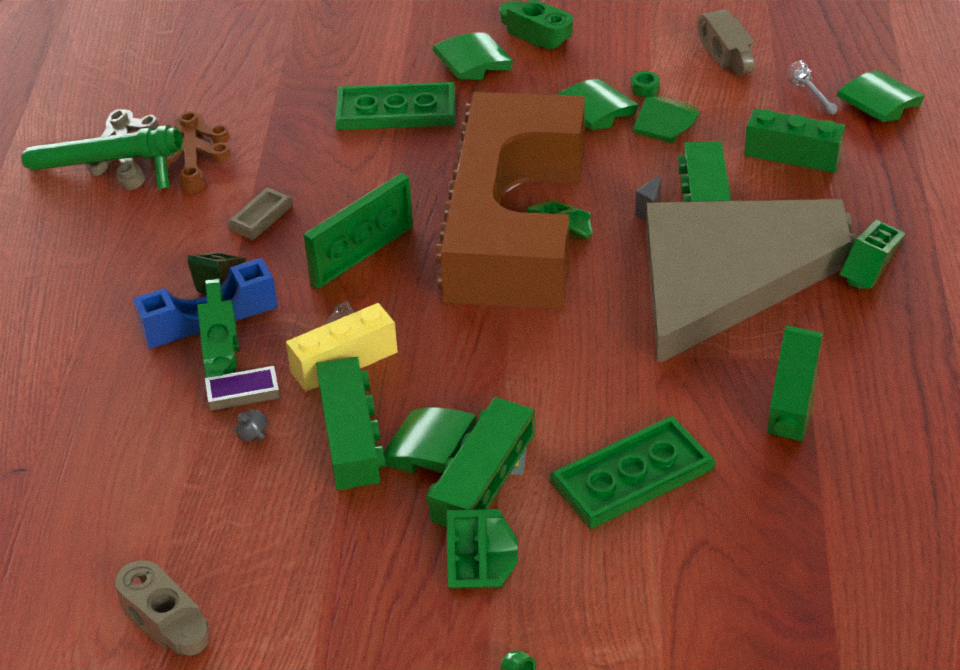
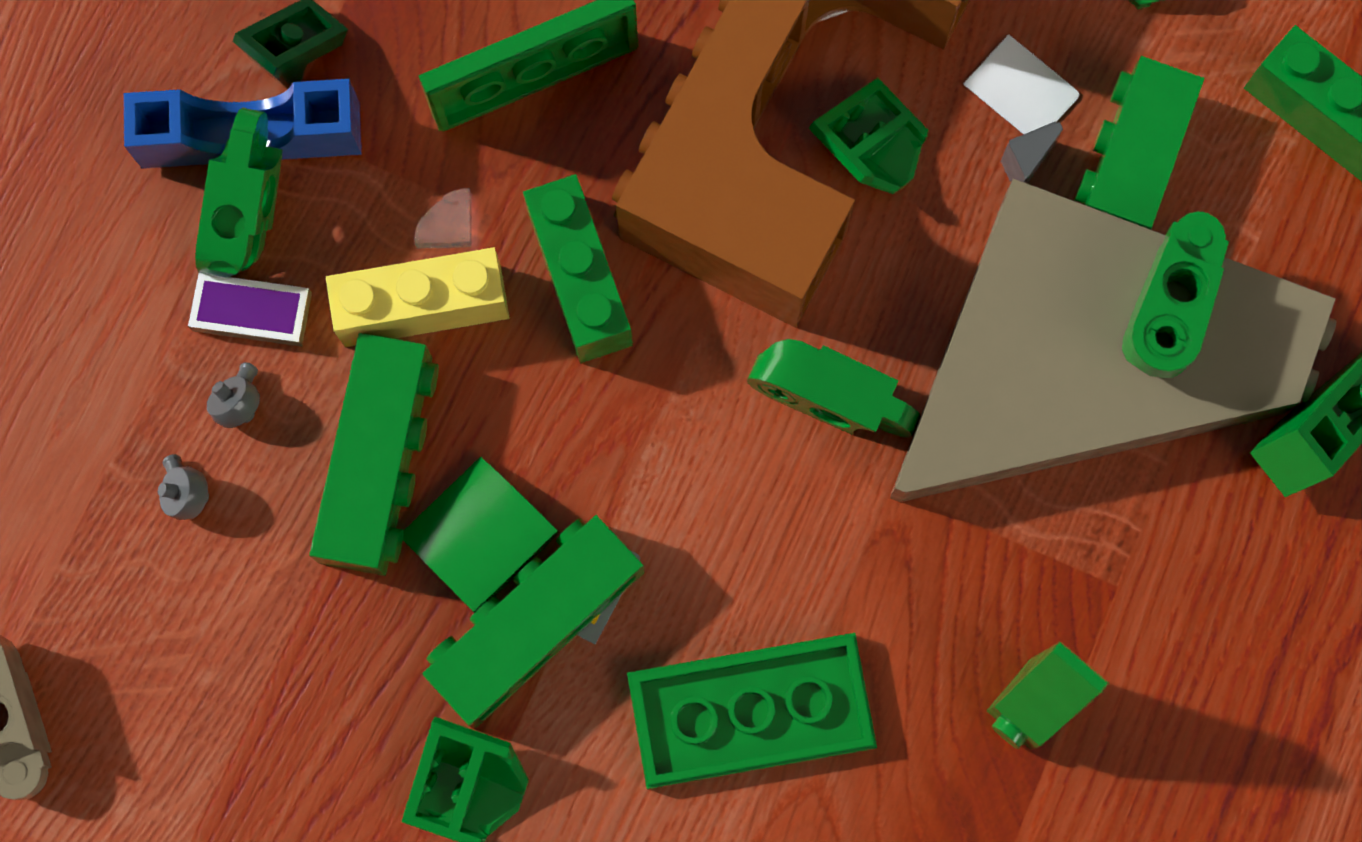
camera: 20 degrees right, 35 degrees up
none -> dark grey piece [158,454,209,520]
none -> green brick [523,174,633,364]
none -> green piece [747,339,921,438]
none -> white sticker [963,34,1079,134]
none -> green piece [1122,211,1229,378]

